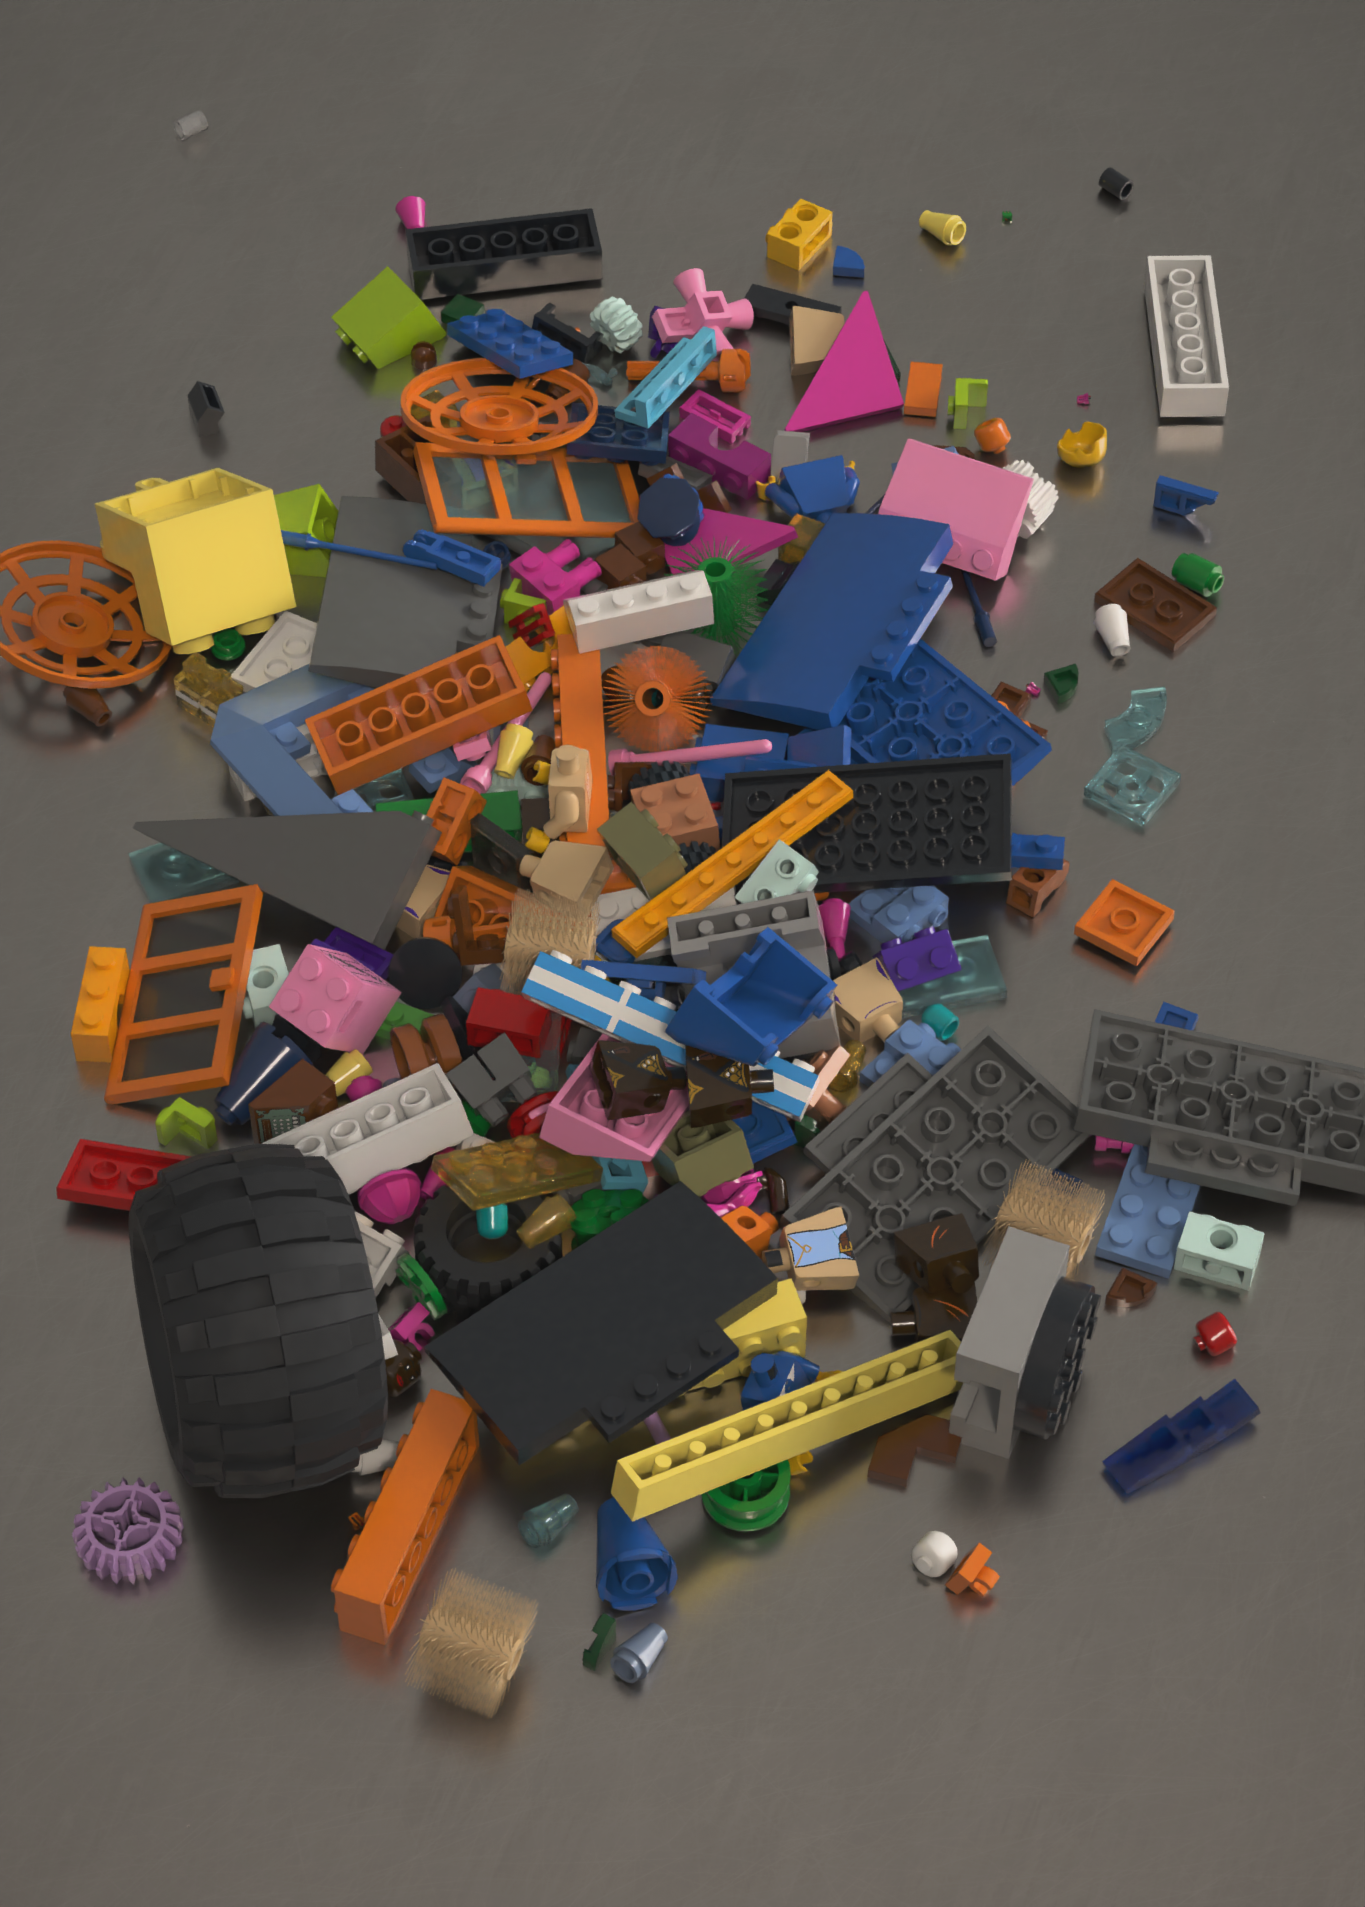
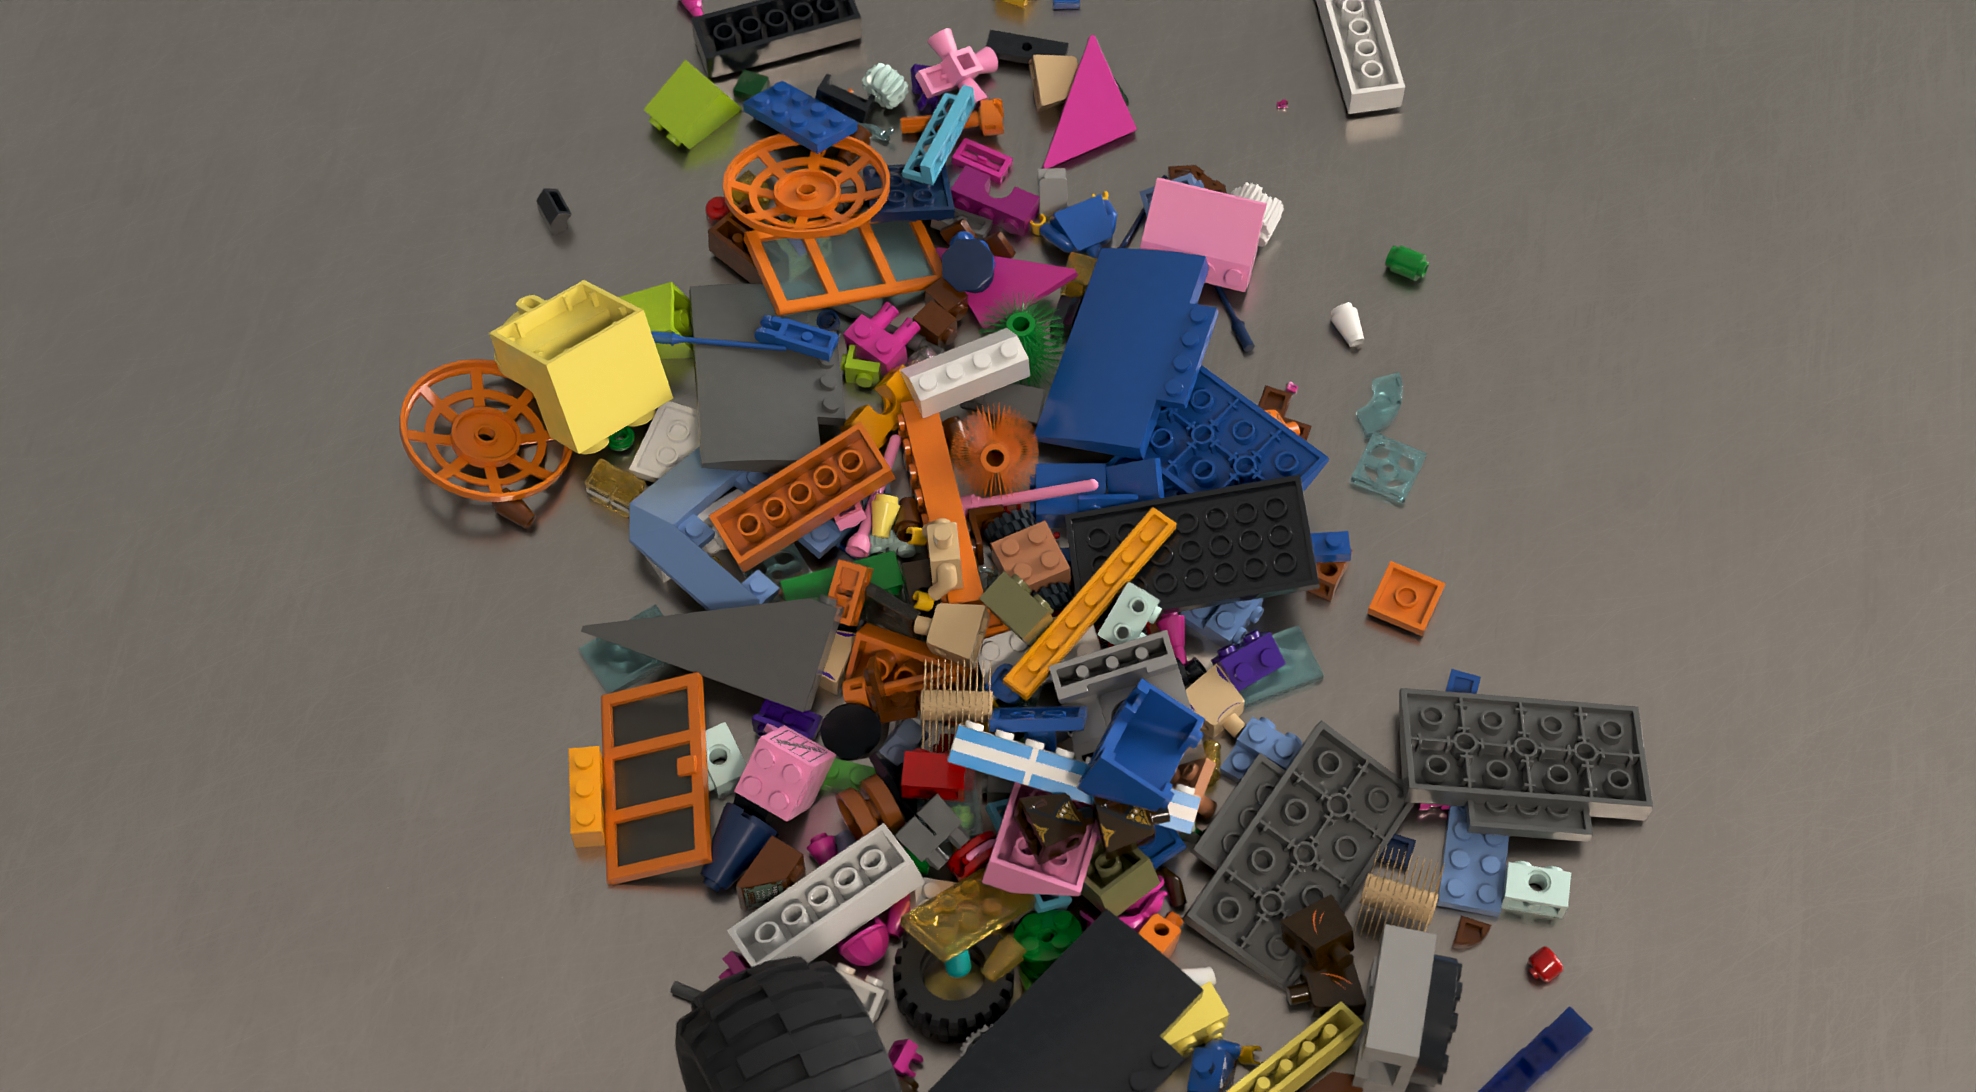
camera: 10 degrees left, 10 degrees up
red plate [56,1139,192,1211] -> none
lime bracket [155,1097,218,1150] -> none
light yellow cone [325,1049,373,1097] -> none
green wheel [395,1253,447,1320] -> none
reddish brown hinge [411,341,437,370] -> none
red tile [508,603,555,649] -> none
torso [762,1207,859,1291] -> none
orange tile [904,361,943,417] -> none
teal piece [921,1004,959,1041] -> none
lime bracket [947,378,988,429] -> none
orange piece [974,417,1011,454] -> none
dark green tile [1044,663,1079,705] -> none
yellow hair [1057,422,1107,468] -> none
reddish brown tile [1094,558,1217,652] -> none
blue tile [1153,475,1218,515] -> none

